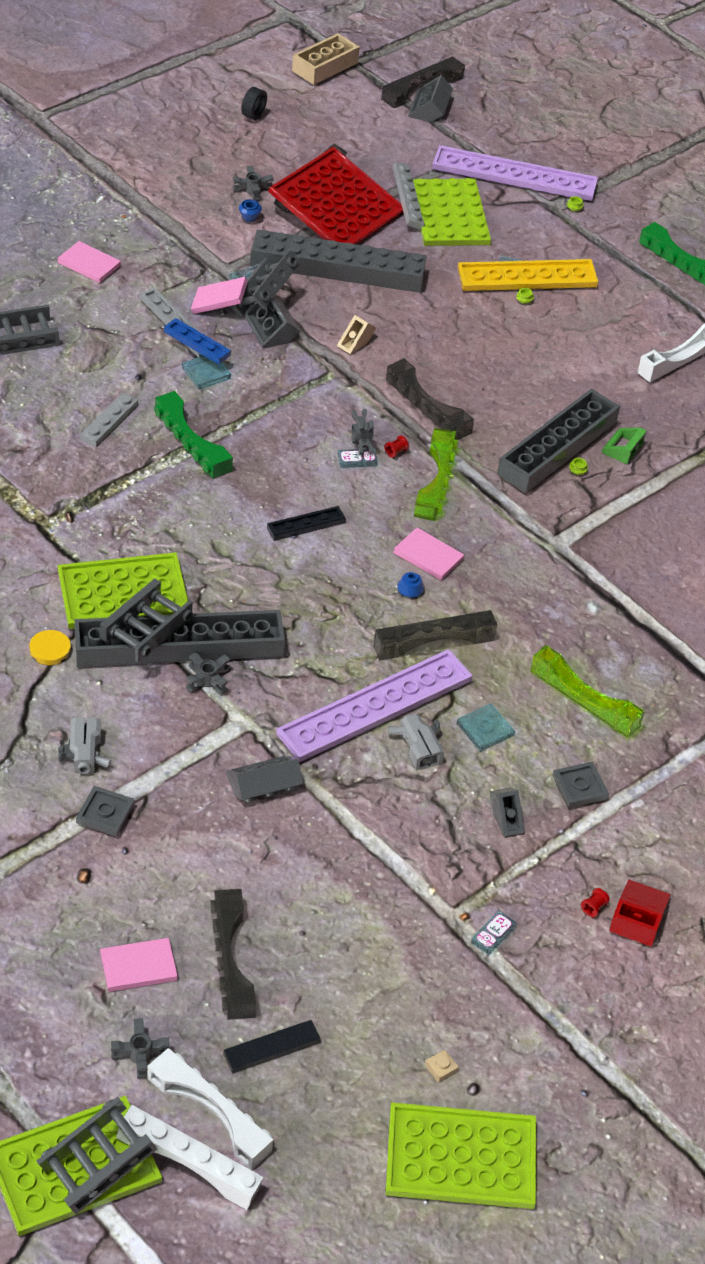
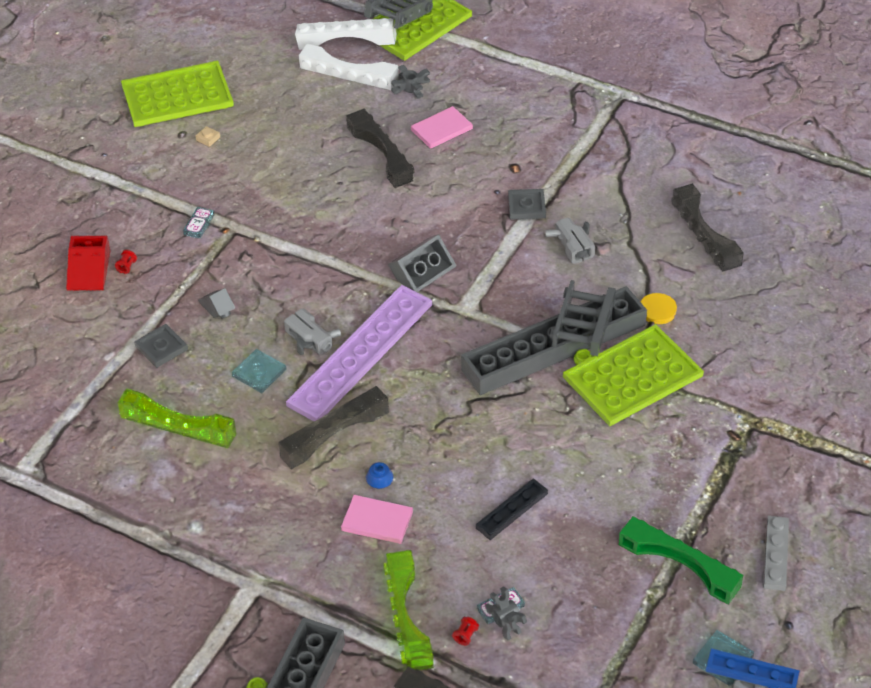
camera: 165 degrees right, 0 degrees up
dark grey pin [186,652,230,695] -> none
black tile [223,1020,321,1074] -> none

